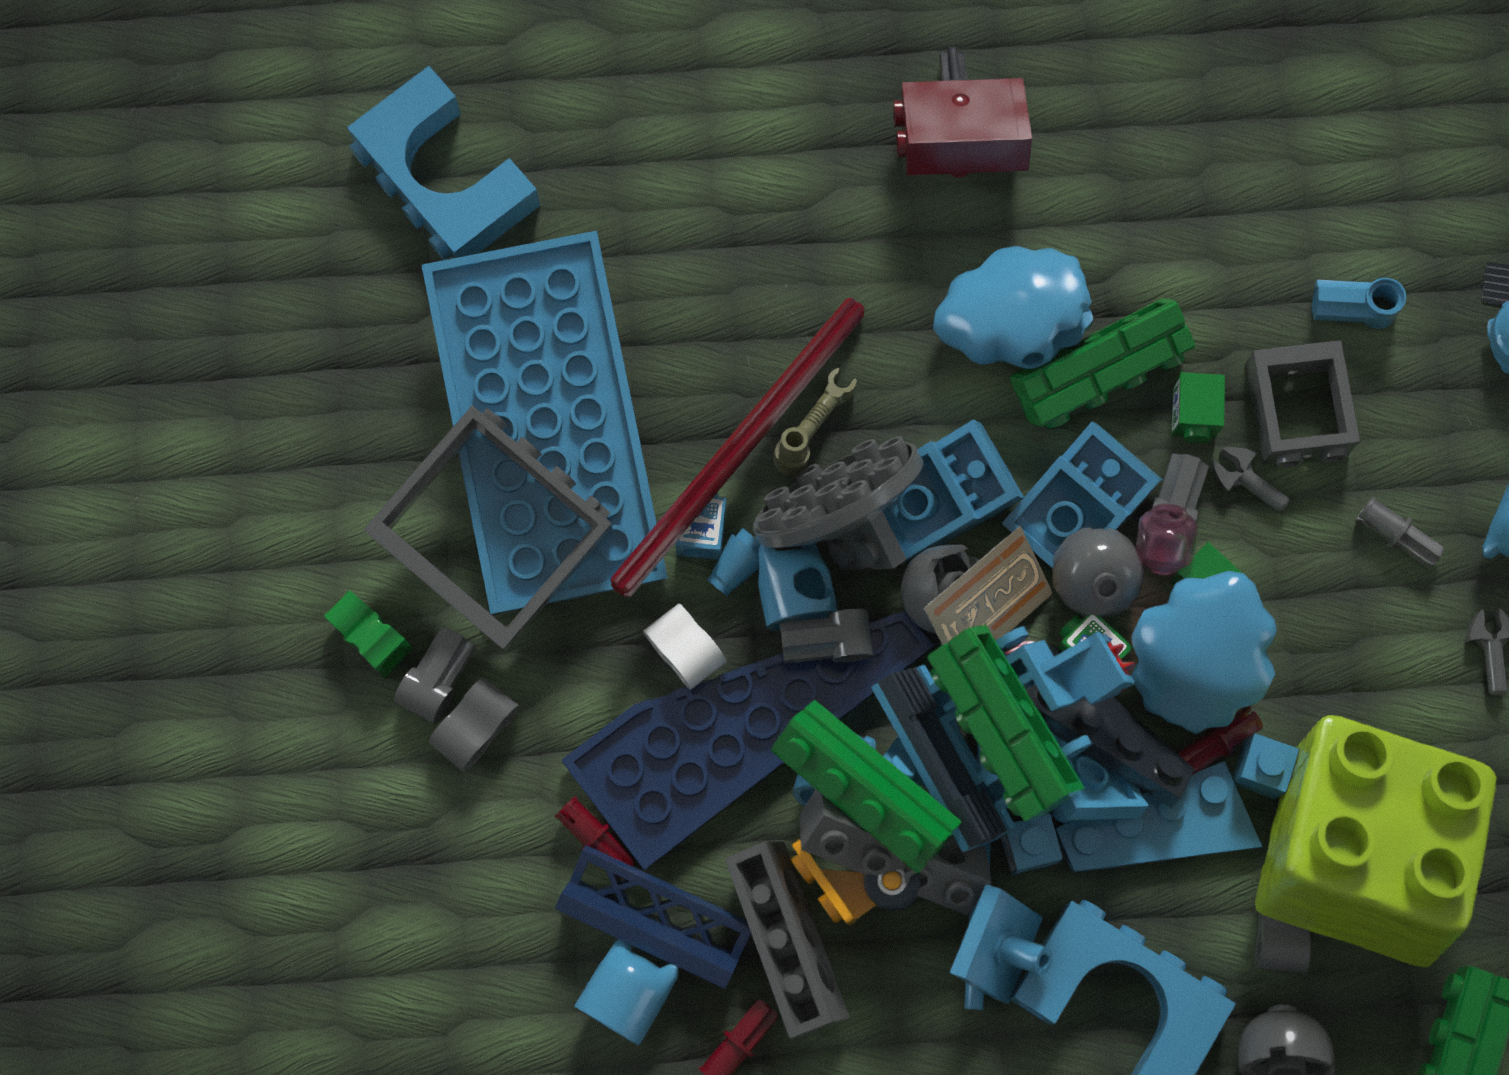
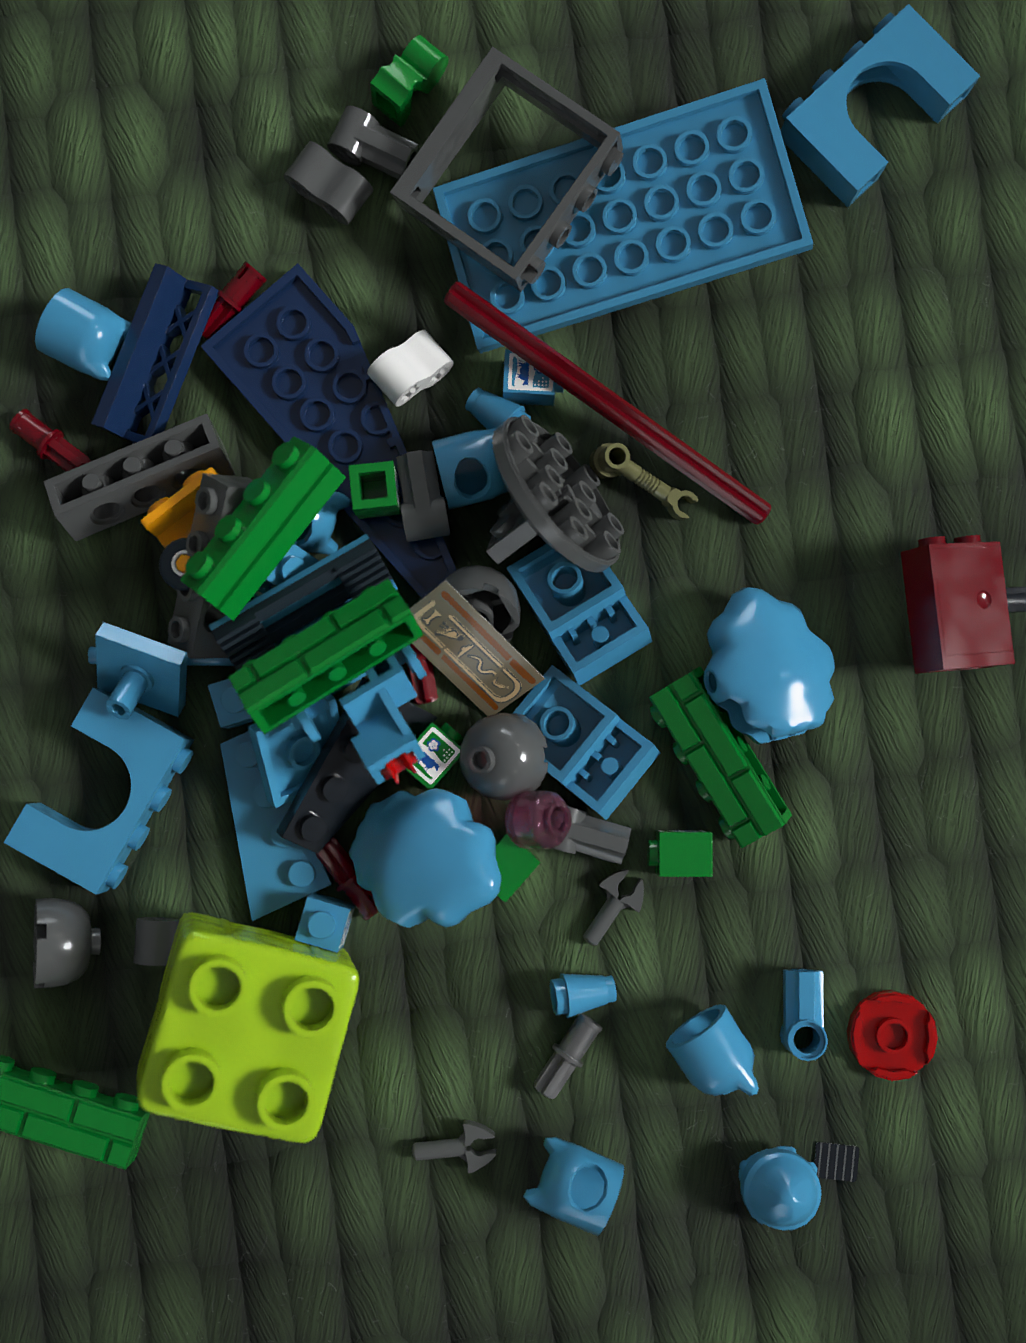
camera: 85 degrees right, 10 degrees up
dark grey window [1245,340,1360,468] -> none
none -> green brick [348,461,401,519]
none -> dark azure cone [550,973,617,1018]
none -> dark azure piece [666,1004,759,1096]
none -> red tile [847,990,938,1081]

